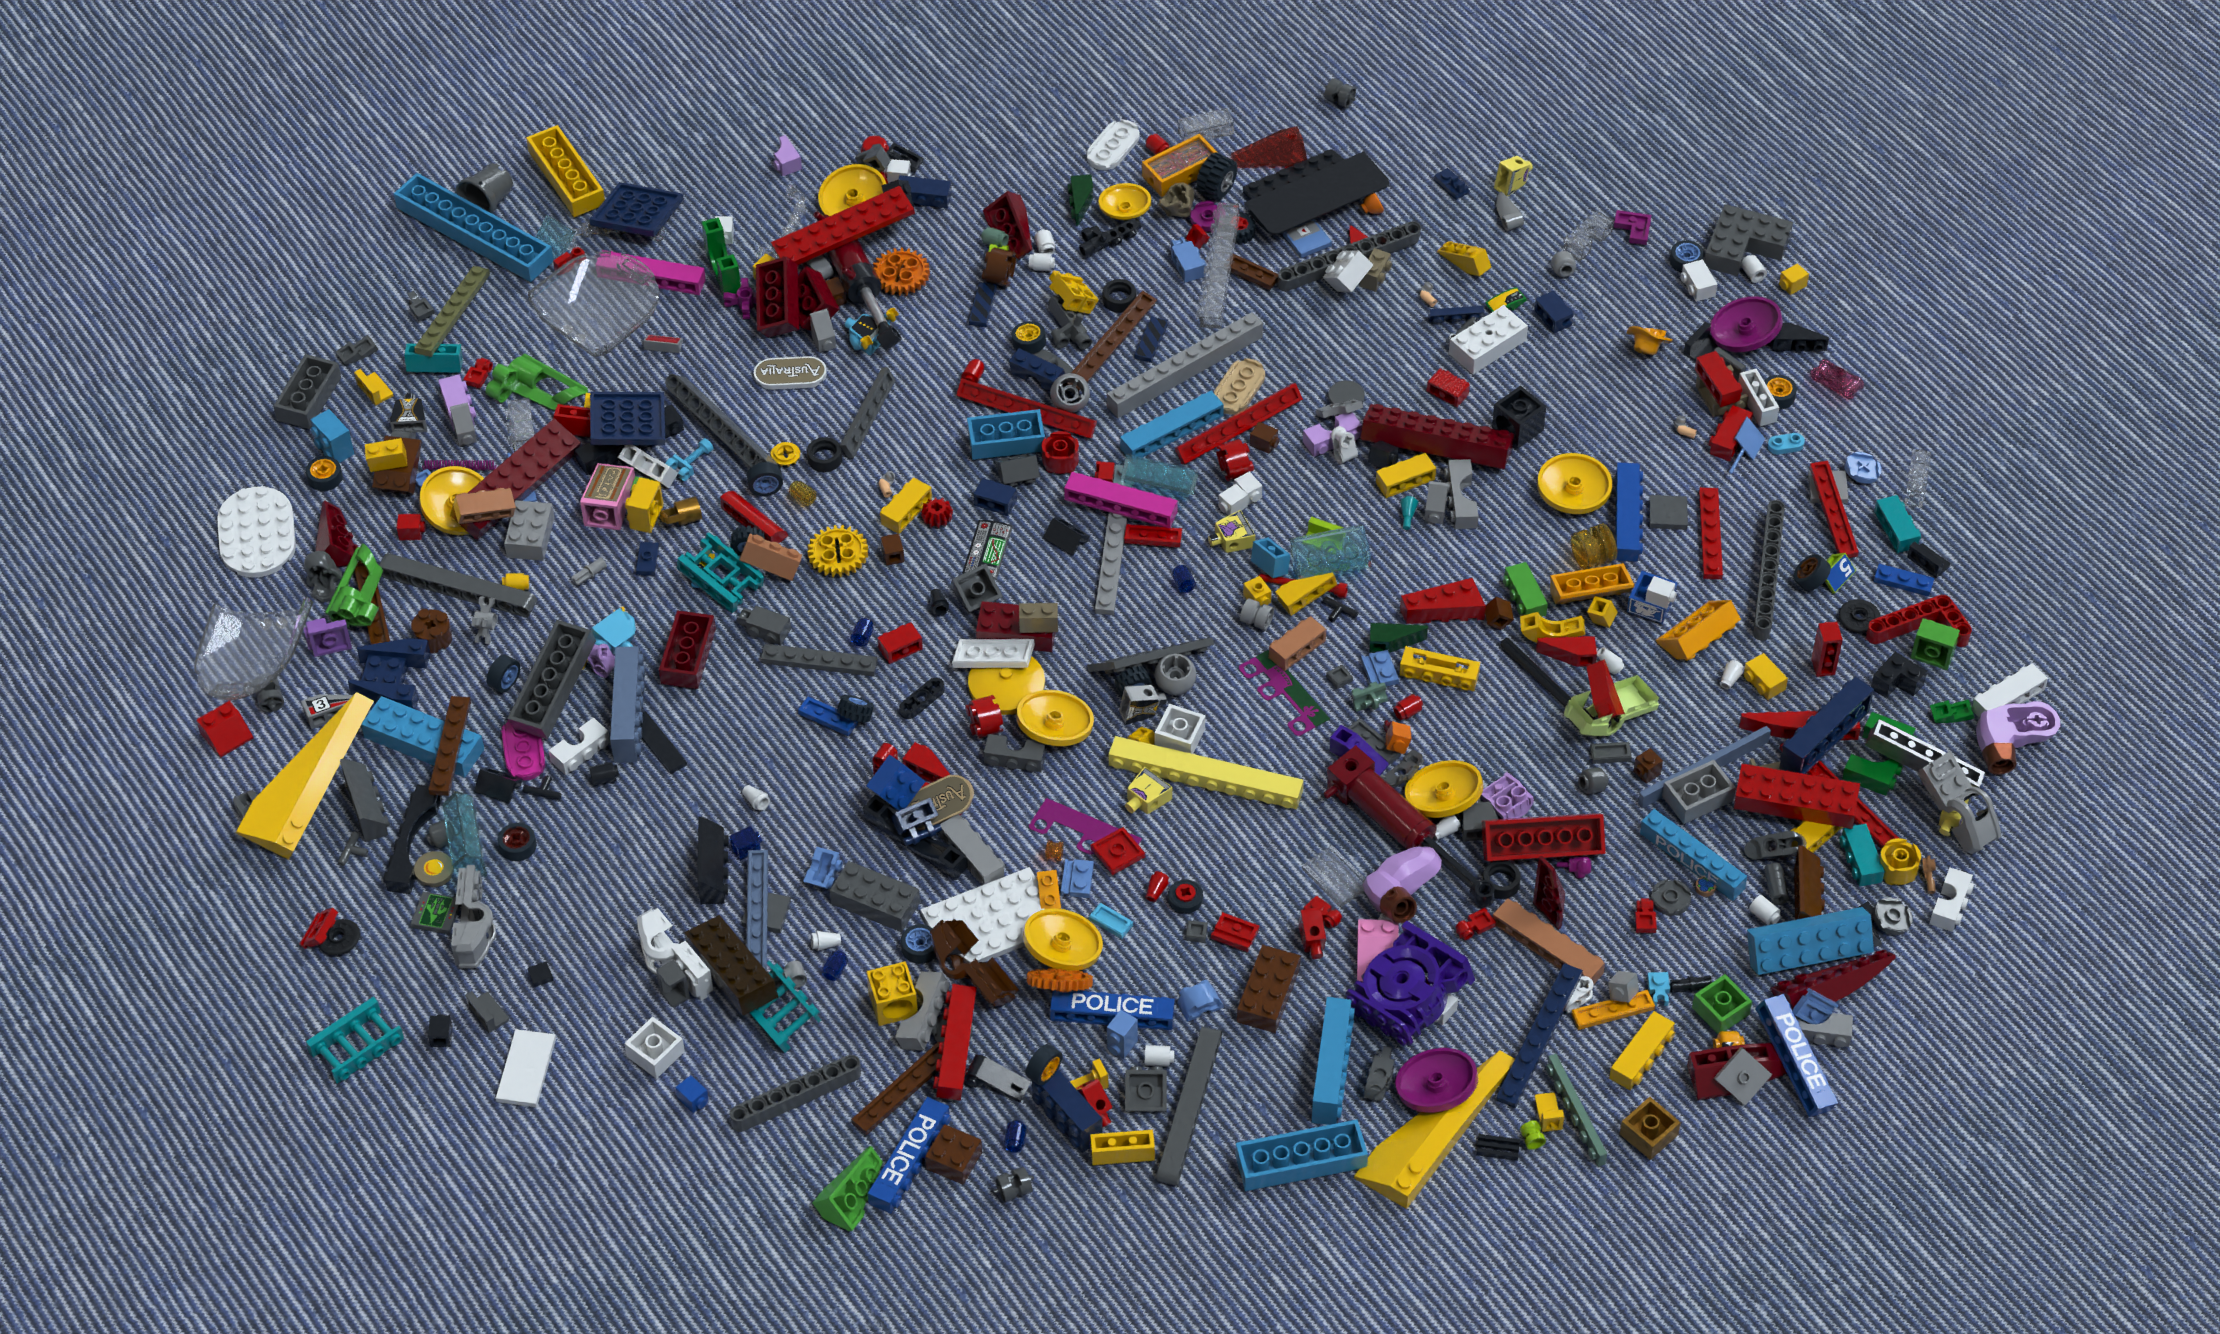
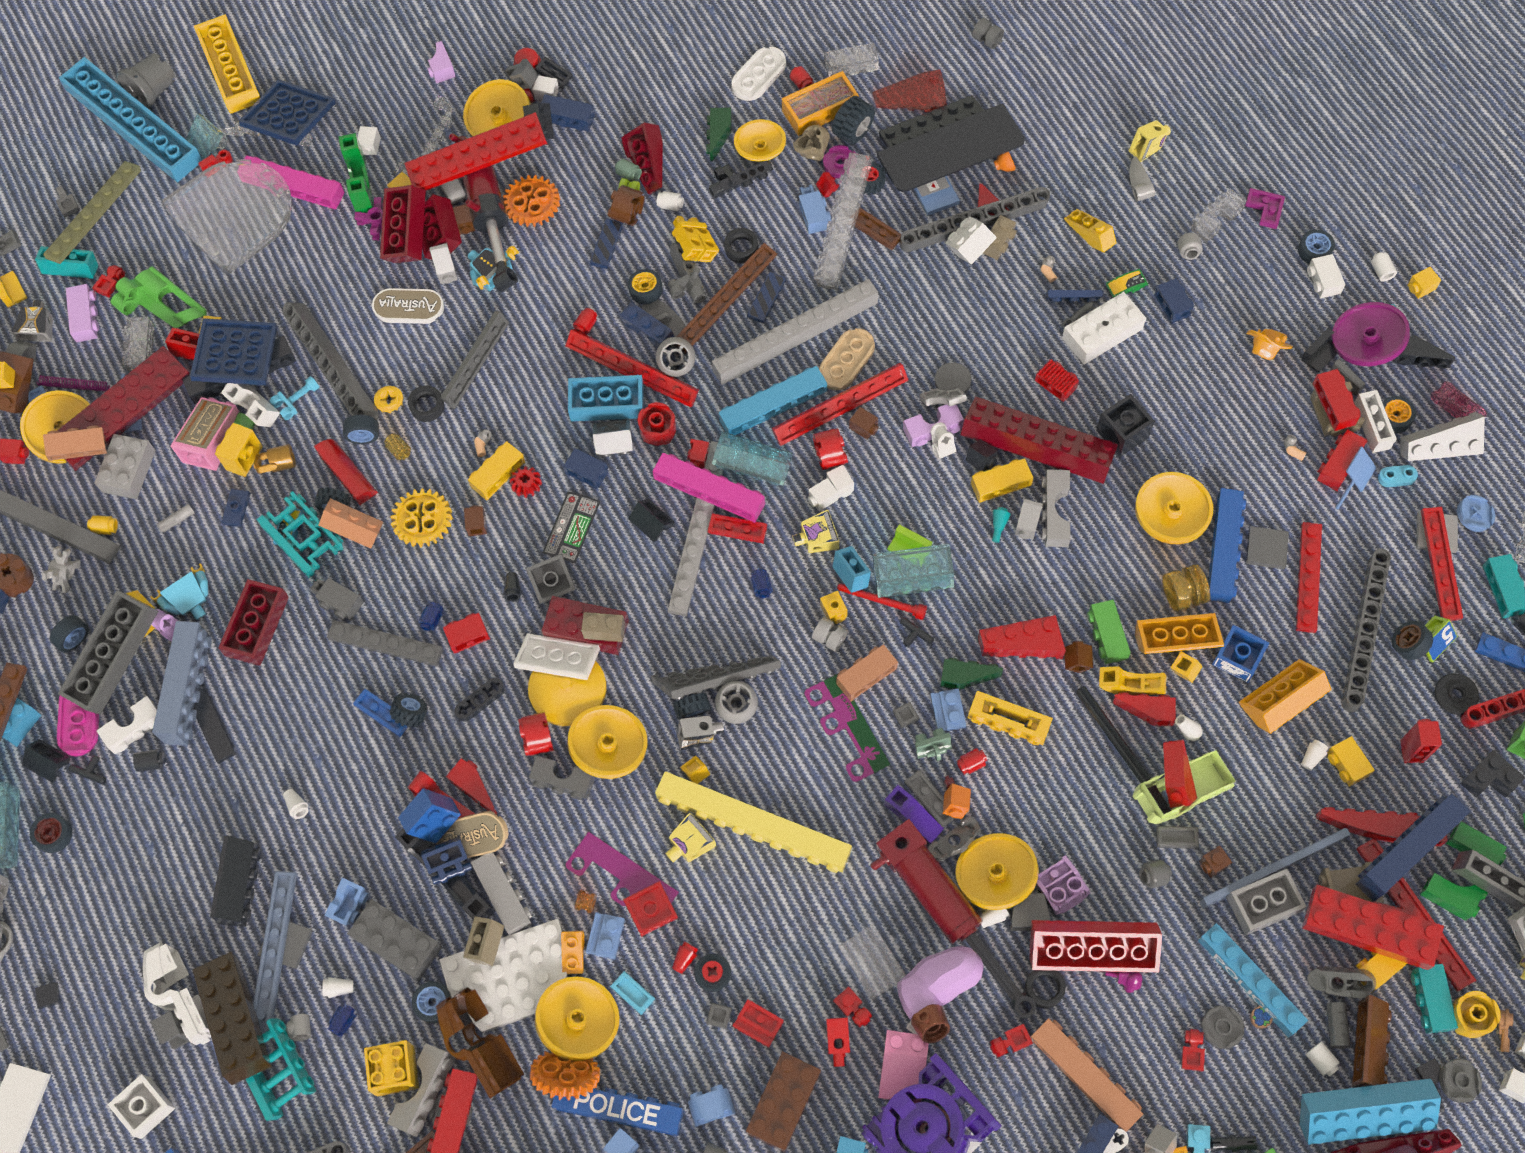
camera: 10 degrees right, 15 degrees up
light grey slope [450,402,477,447] -> none
light grey slope [643,335,683,353] -> none
clear blue brick [729,826,762,861] -> none
white brick [1034,230,1056,254] -> none
white brick [1155,704,1205,754] -> none
yellow slope [1275,573,1337,616] -> none
dark blue plate [1434,168,1470,200] -> none
dark red wedge [1533,856,1566,930] -> none
white brick [1645,576,1677,609] -> none
dark grey piece [1704,204,1793,276] -> none
none -> dark tan brick [463,917,504,966]
none -> wedge [1400,412,1485,461]

